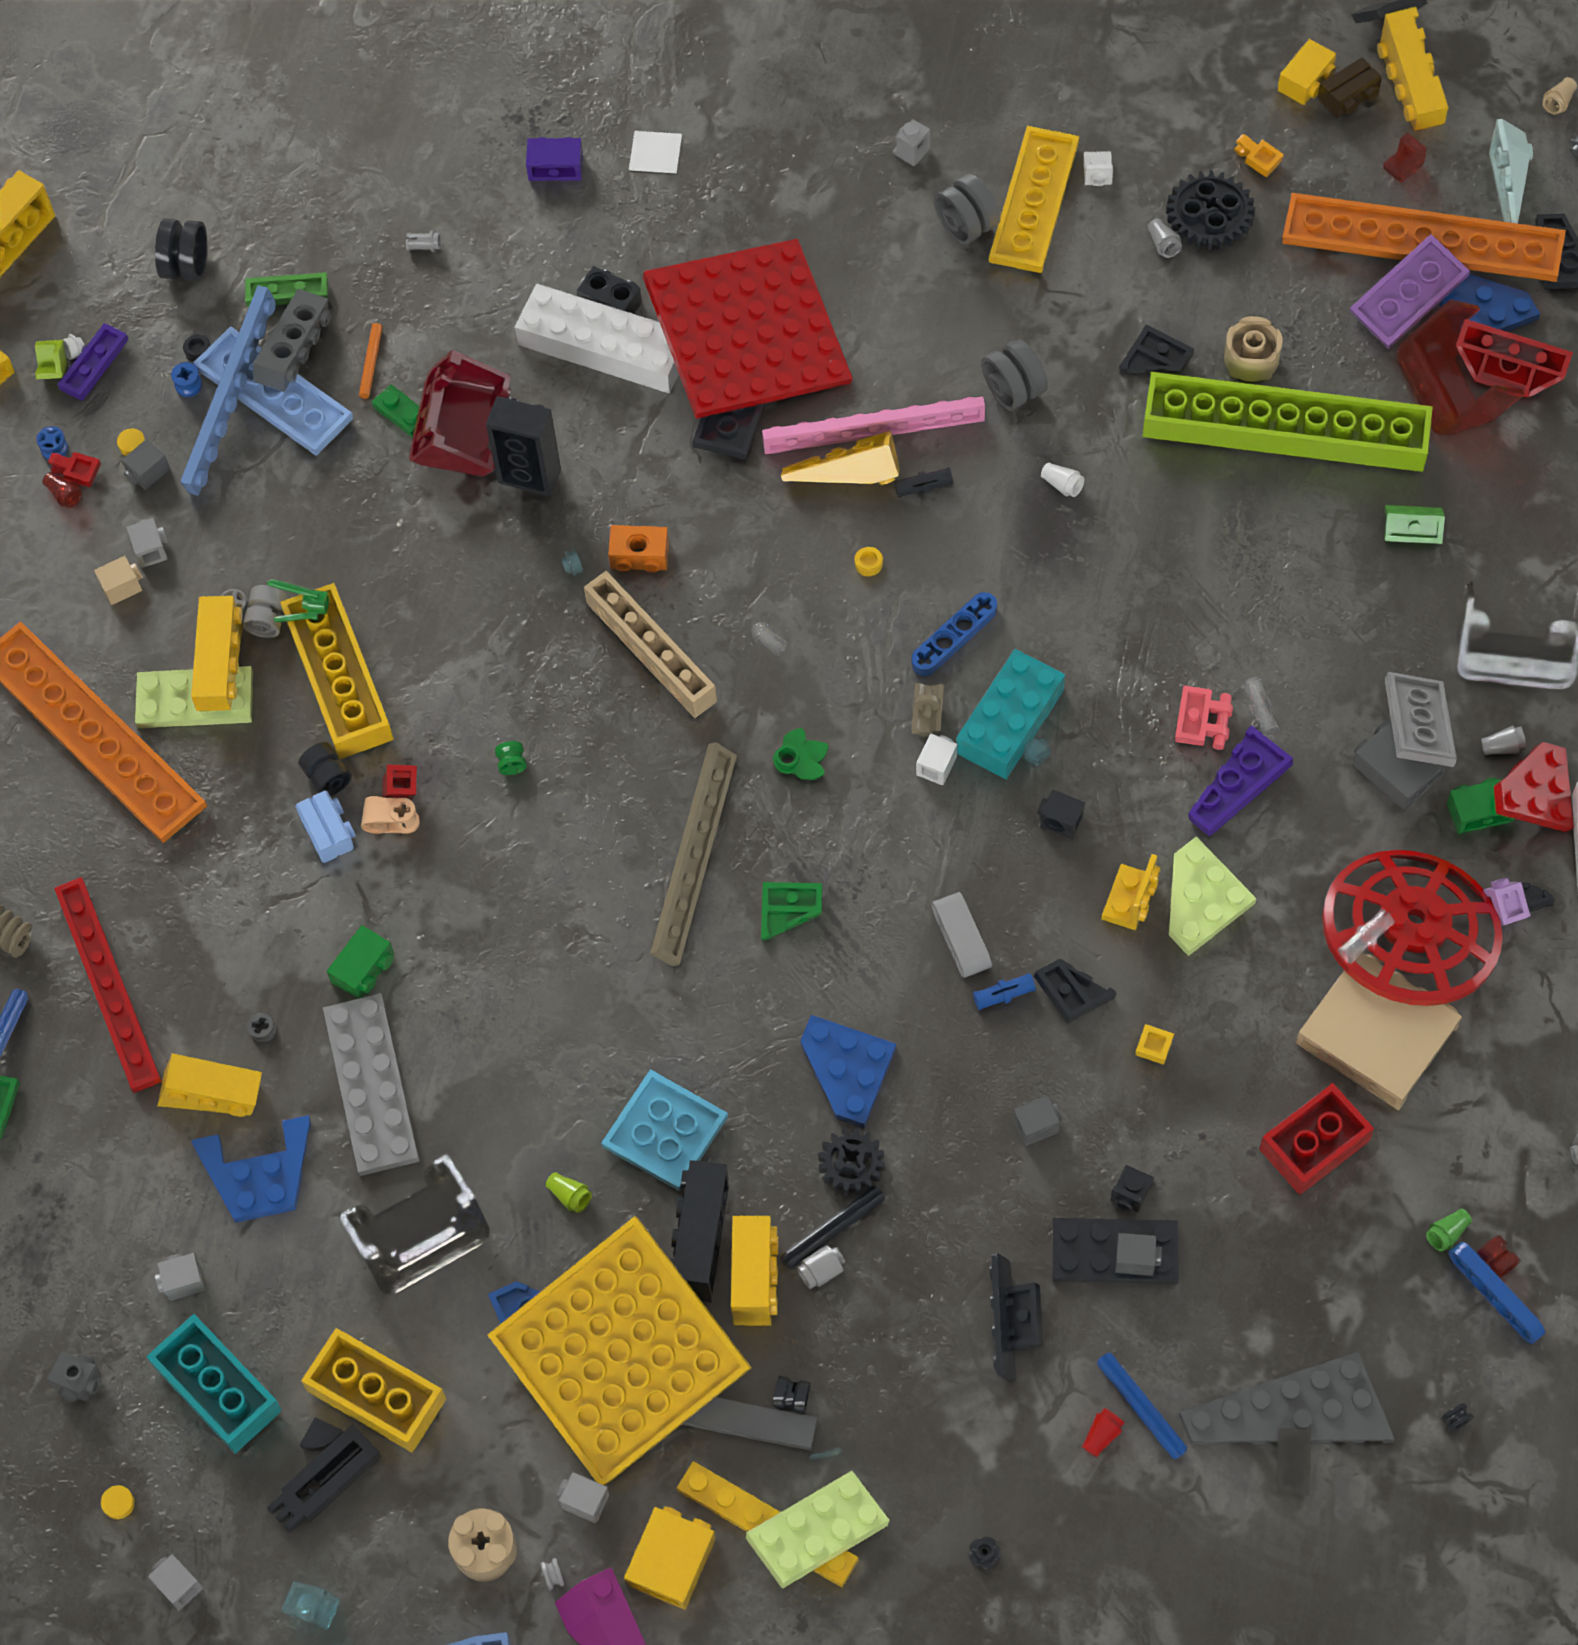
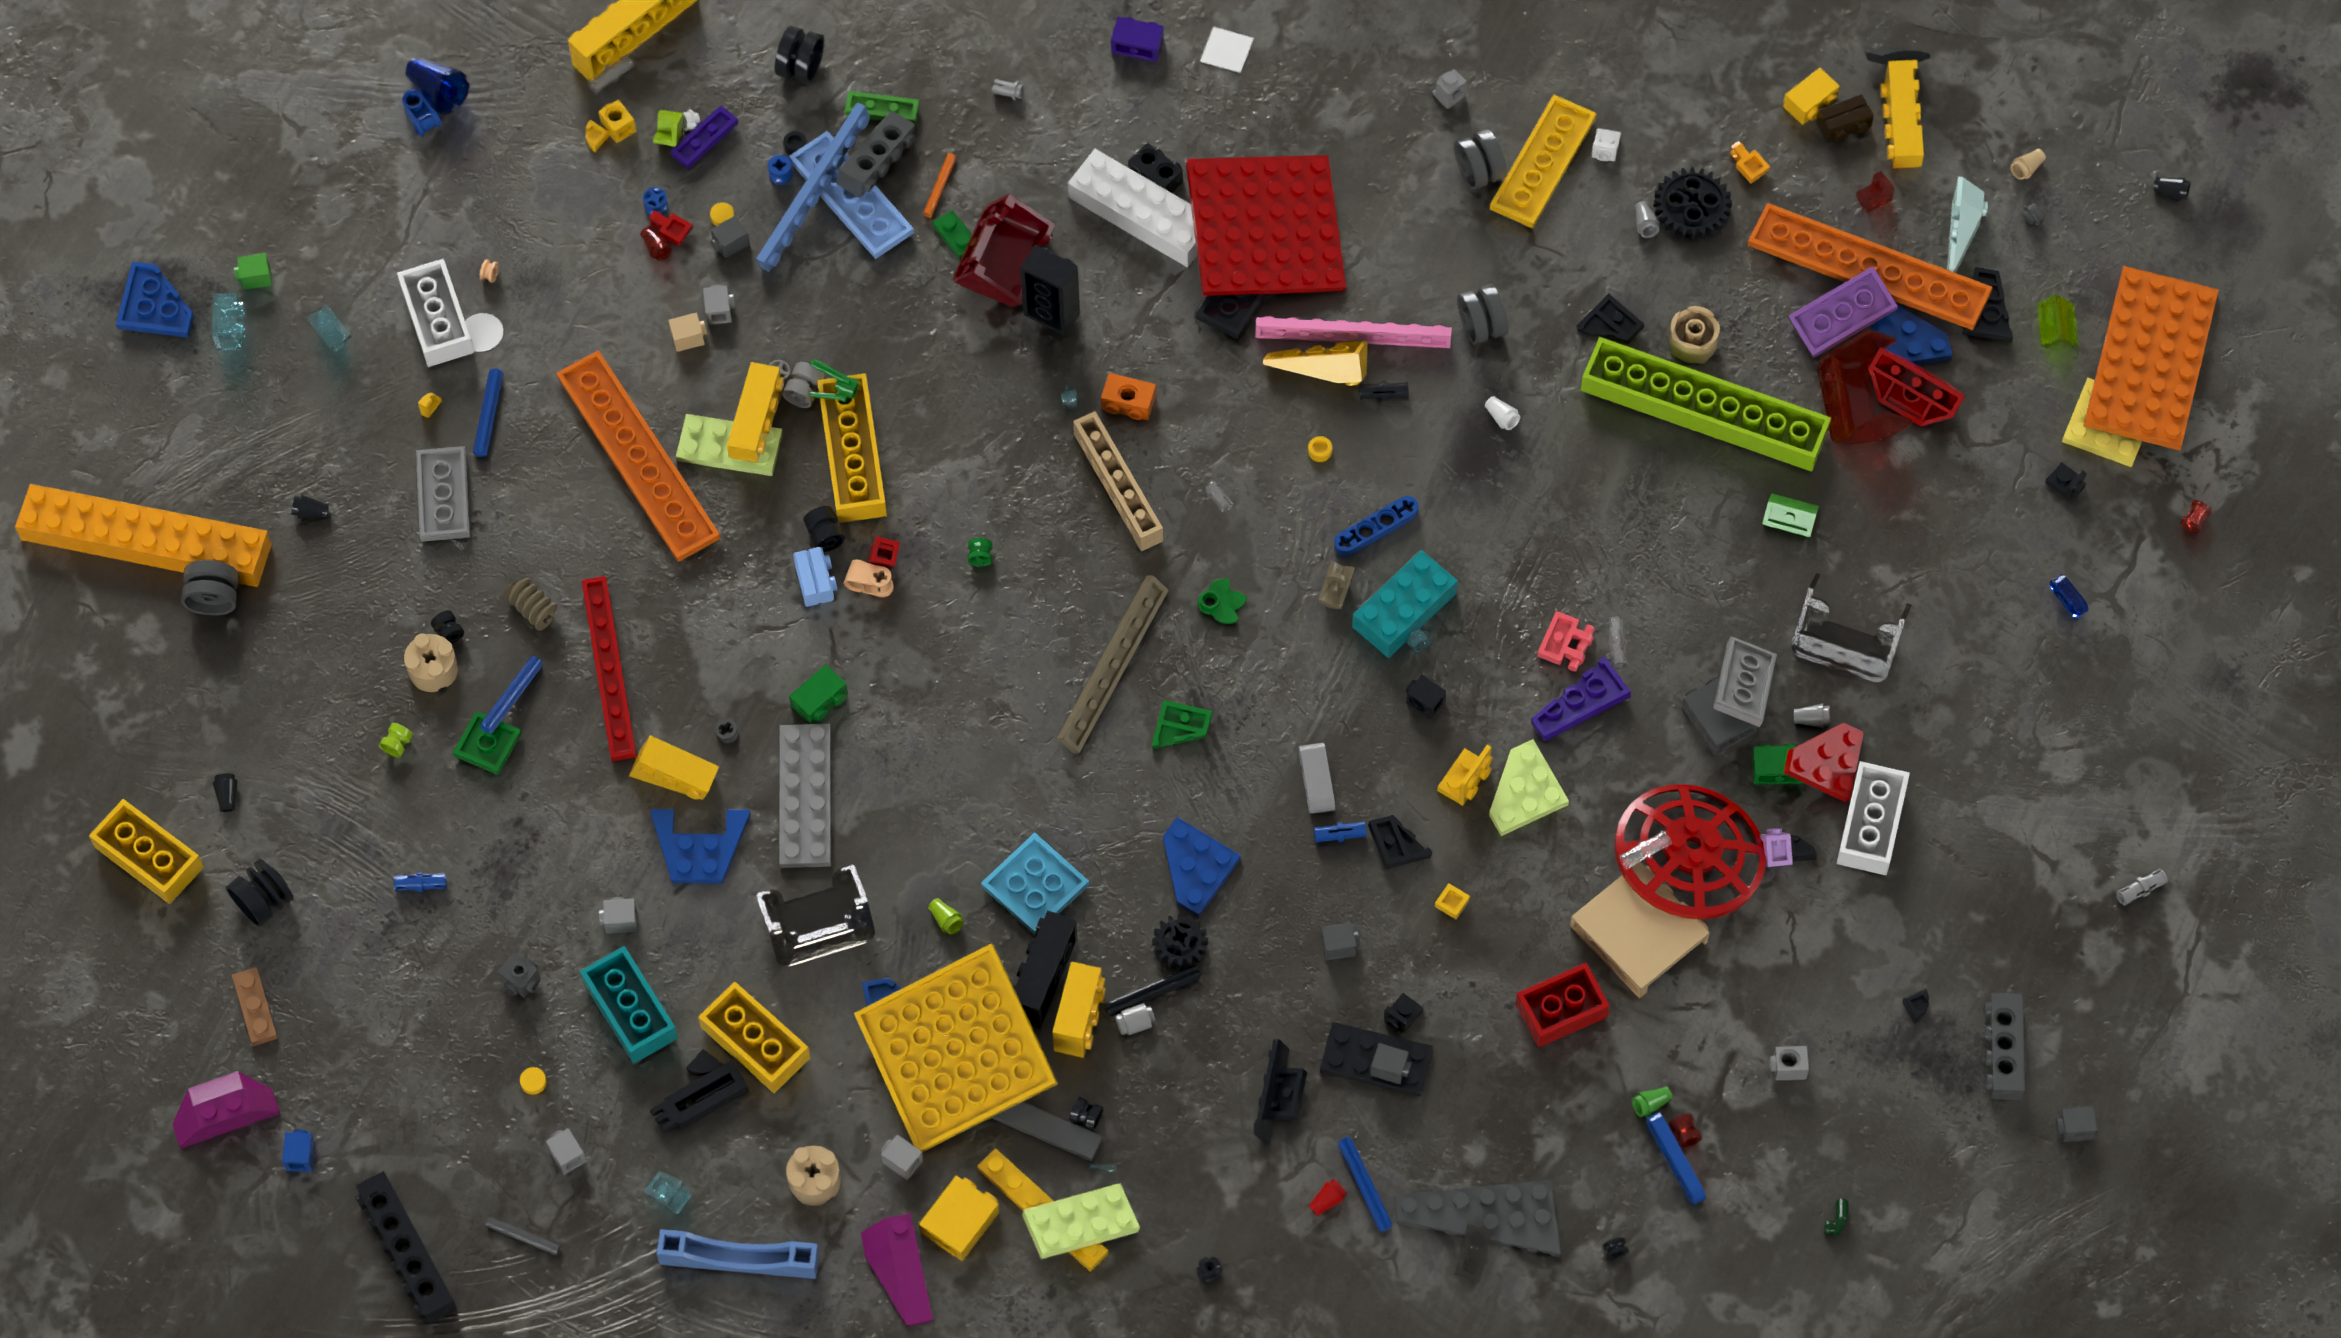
camera: 10 degrees right, 0 degrees up
light grey bush [541,1558,565,1591] -> none
white brick [916,733,957,785] -> none

